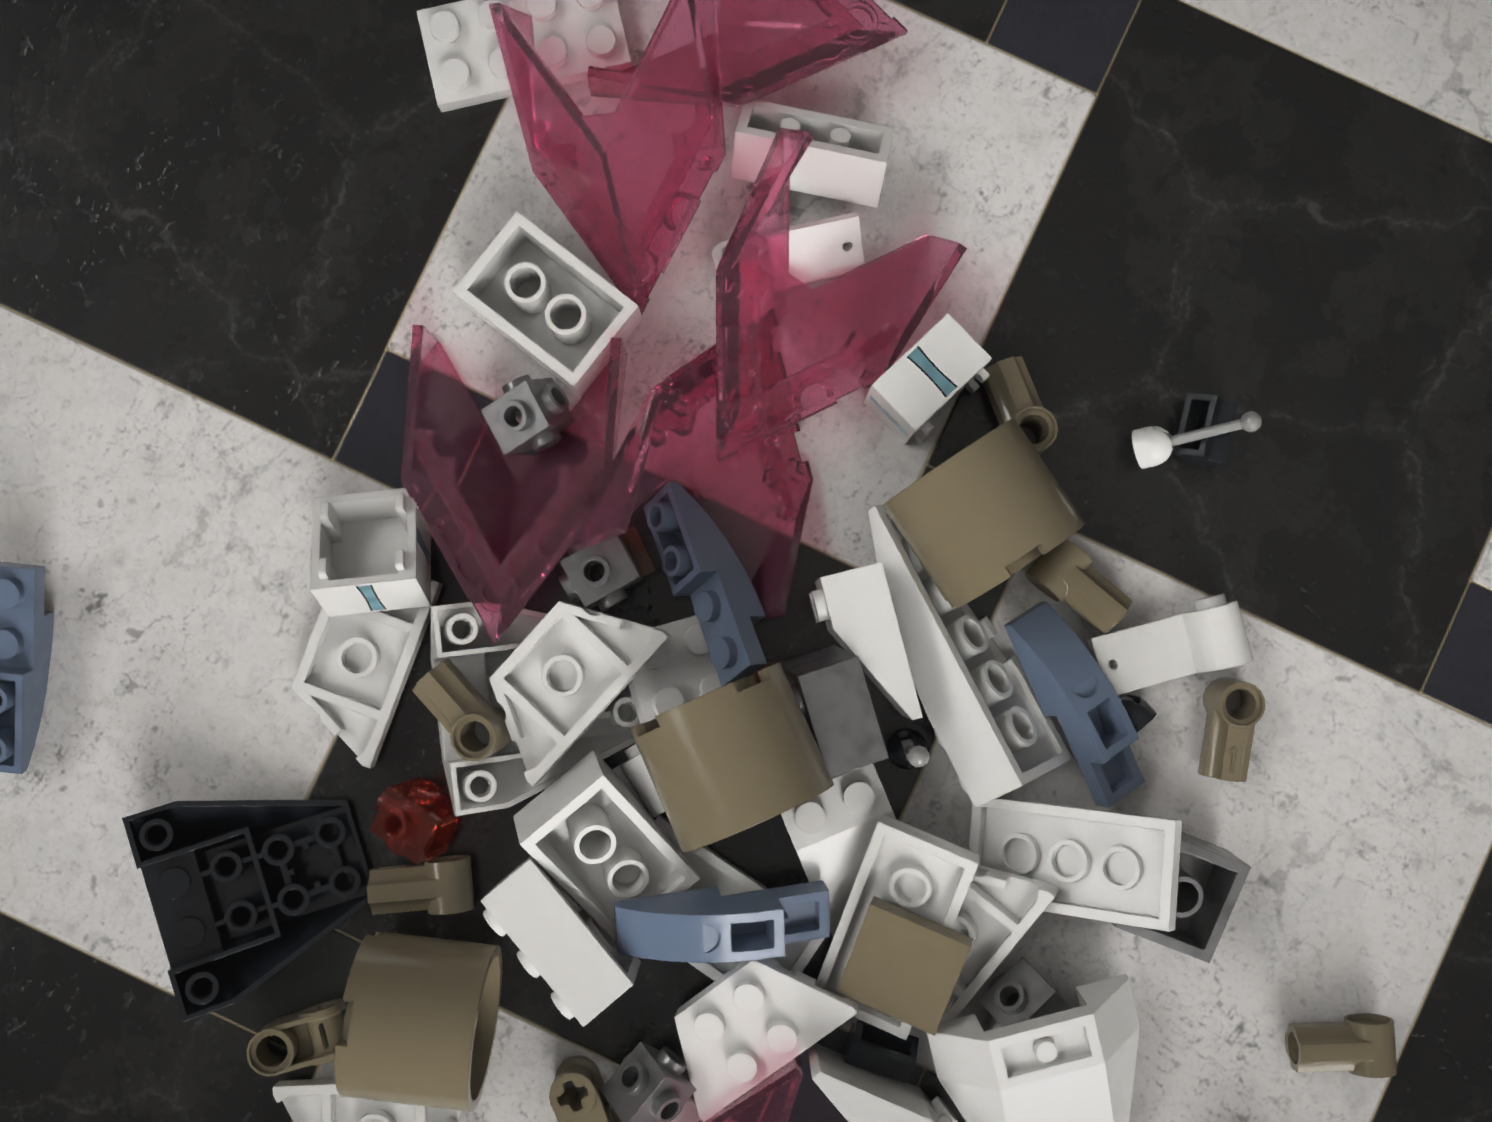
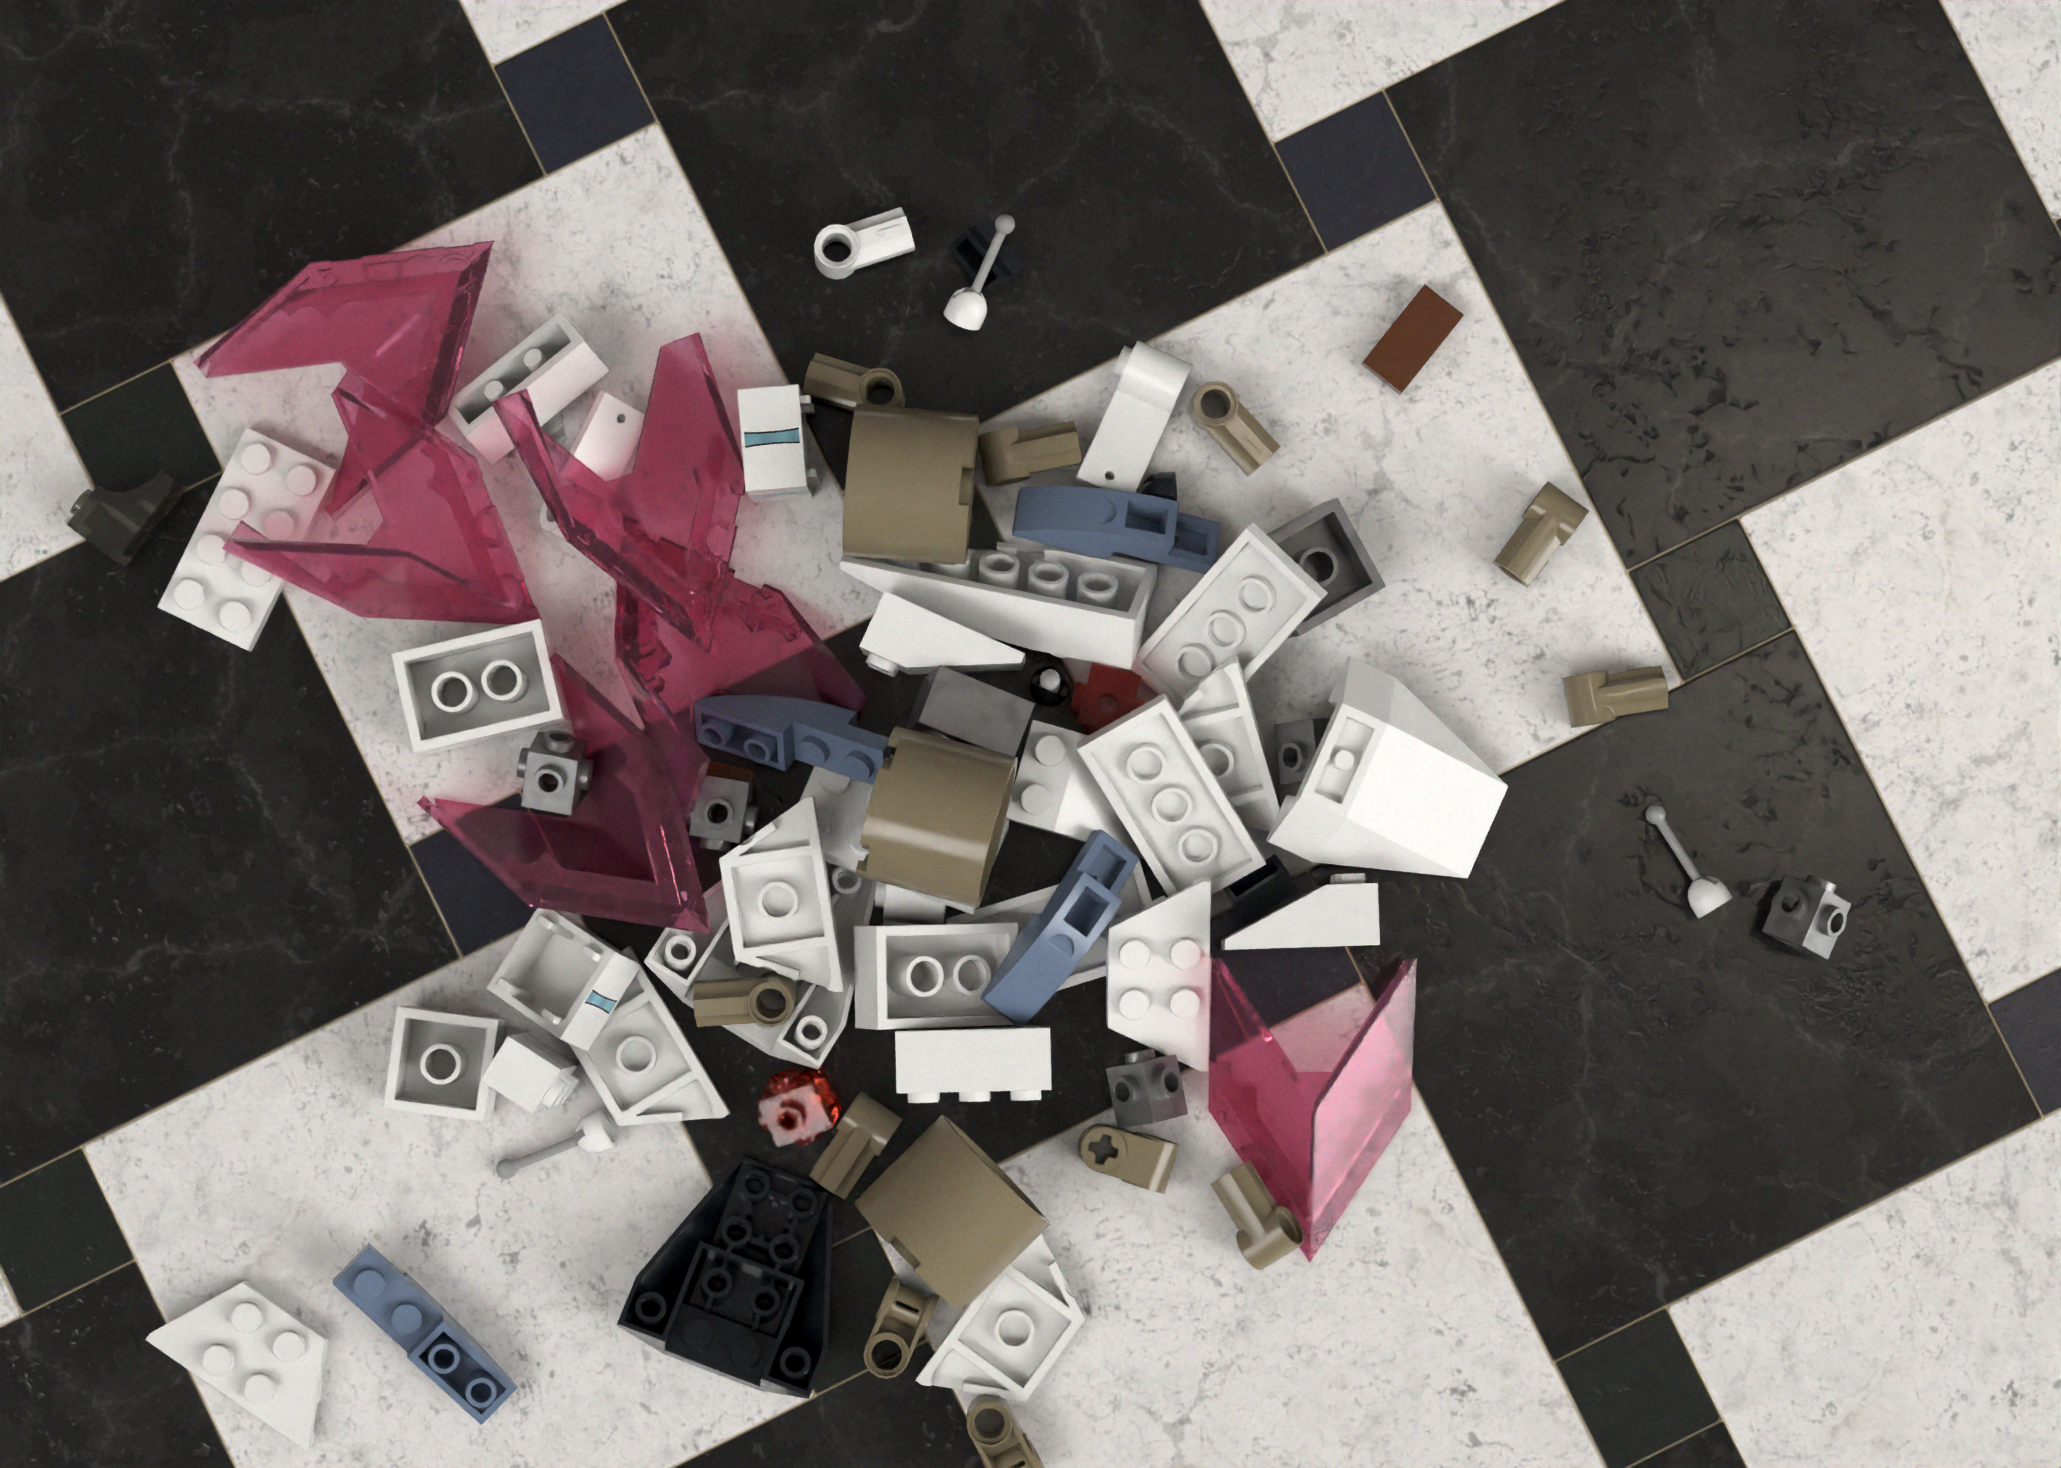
camera: 50 degrees left, 0 degrees up
dark tan tile [836,896,973,1036] -> none
none -> white brick [382,1006,507,1122]
none -> white brick [480,1032,579,1114]
none -> hinge [496,1109,617,1179]
none -> white piece [814,207,915,279]
none -> clear red brick [1069,663,1145,736]
none -> reddish brown tile [1361,284,1464,395]

